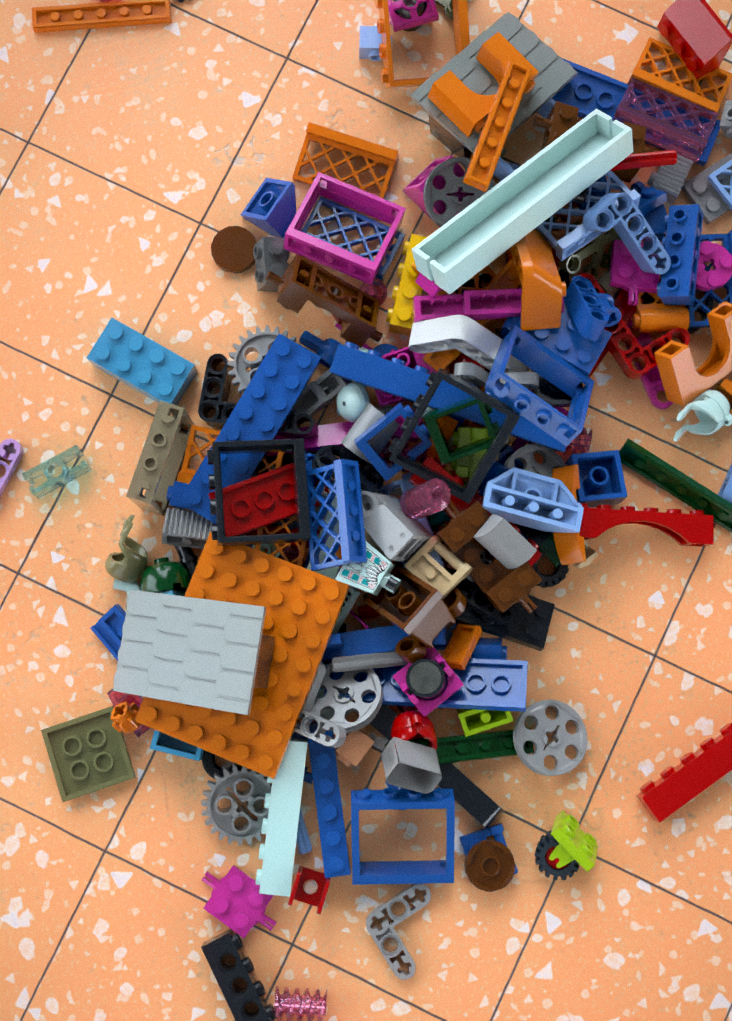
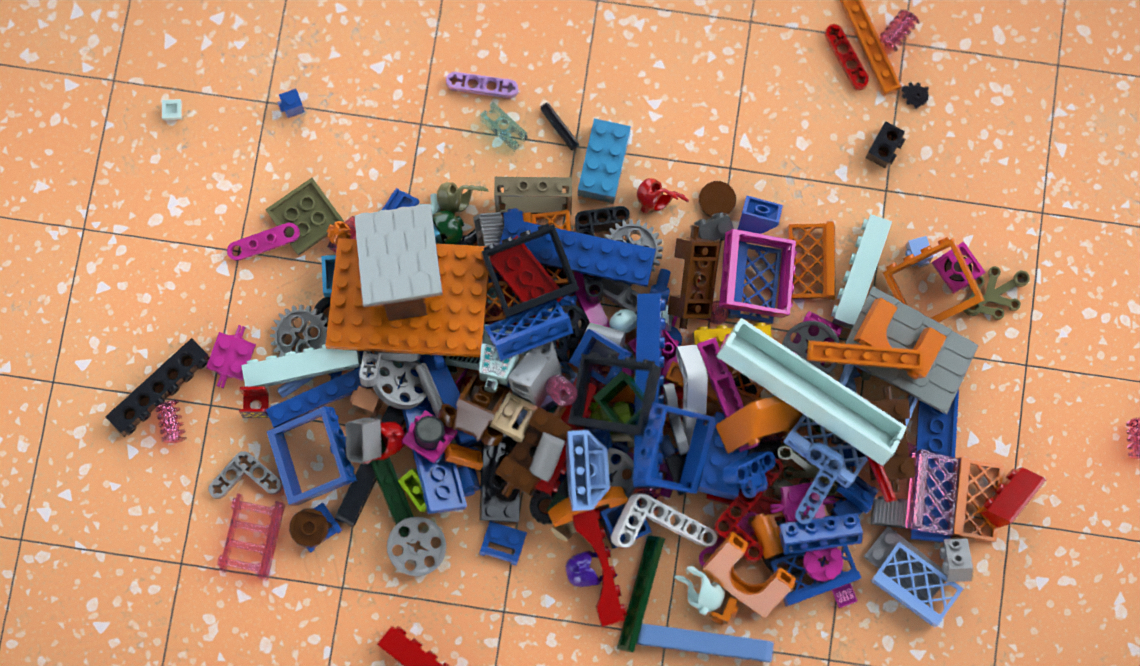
camera: 75 degrees right, 5 degrees down
lime plate [535,810,598,880] -> none
none -> clear pink fence [217,493,285,581]
none -> dark pink plate [227,223,300,261]
none -> blue plate [479,521,527,566]
none -> black axle [540,102,579,151]
none -> dark purple hair [565,551,618,587]
none -> white beam [611,493,717,548]
none -> red hair [637,178,689,214]
none -> red beam [825,24,869,90]
none -> light aqua brick [831,214,892,330]
none -> black brick [866,121,906,168]

